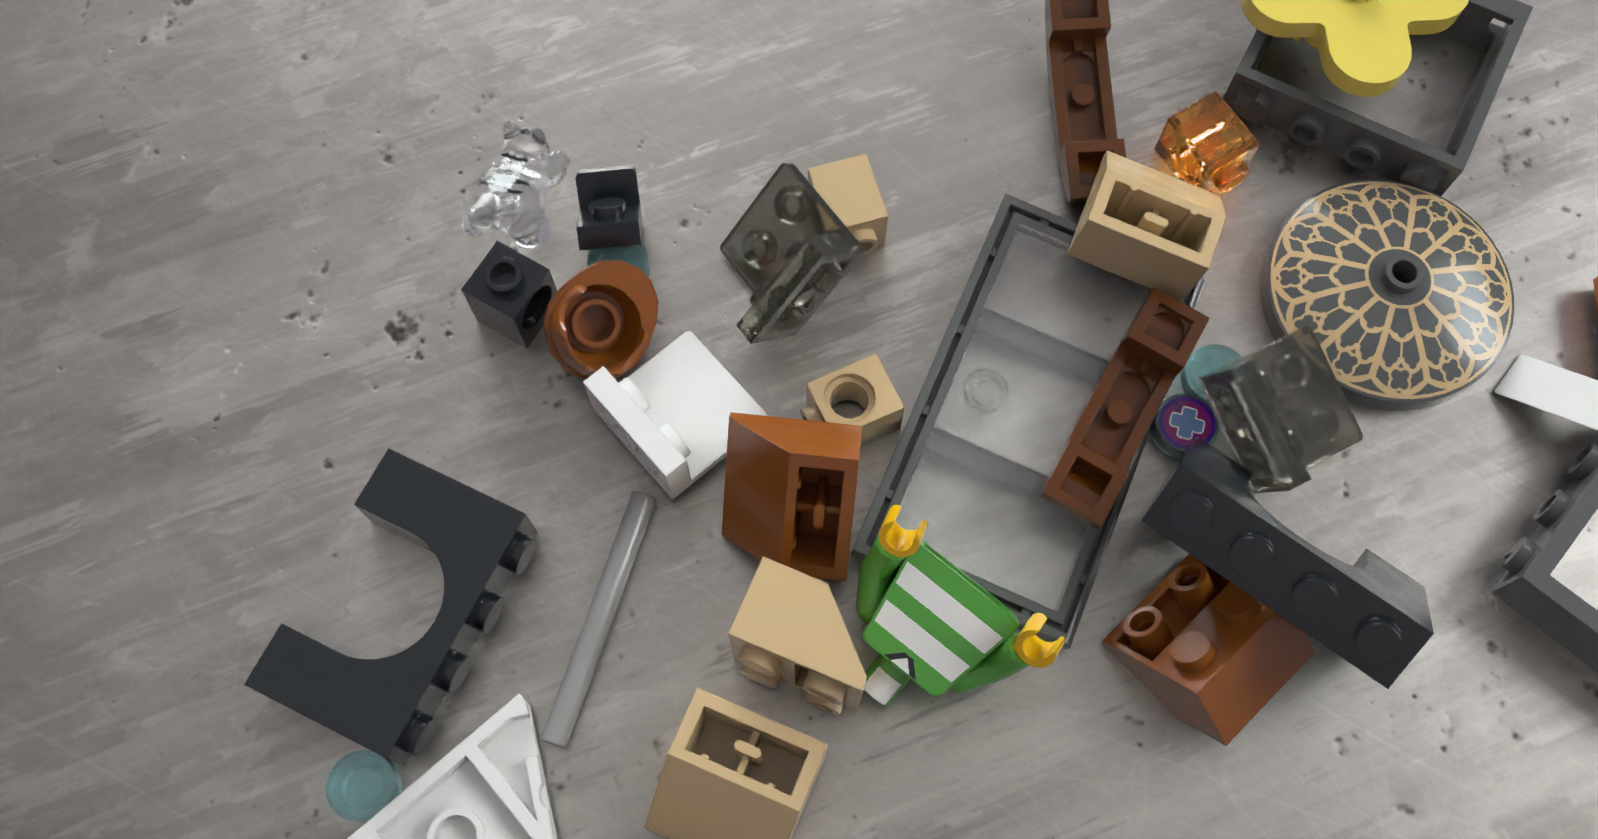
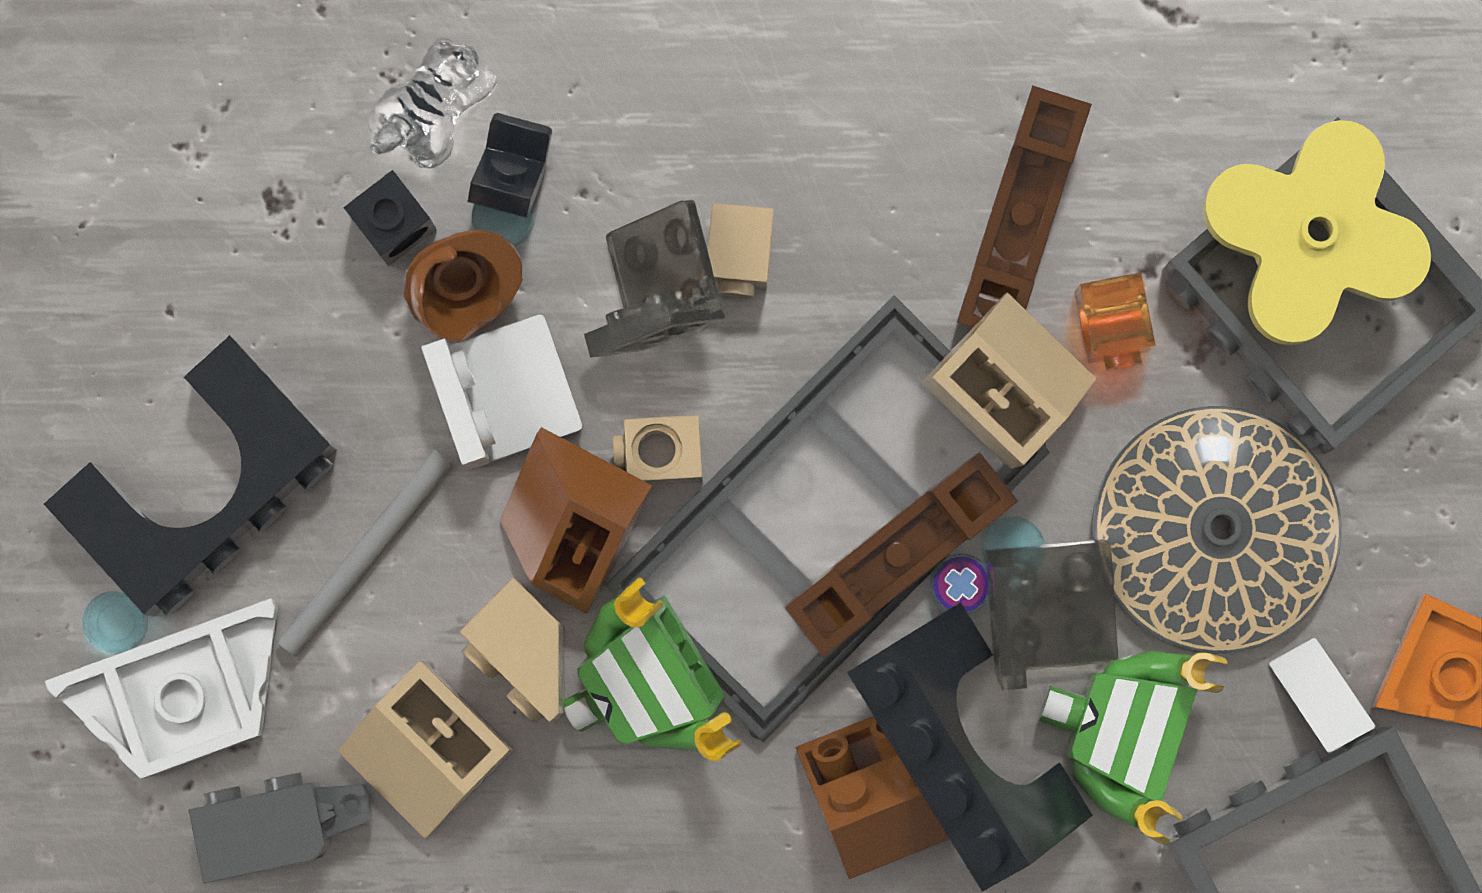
camera: 20 degrees right, 15 degrees up
none -> bright green torso [1039,651,1228,845]

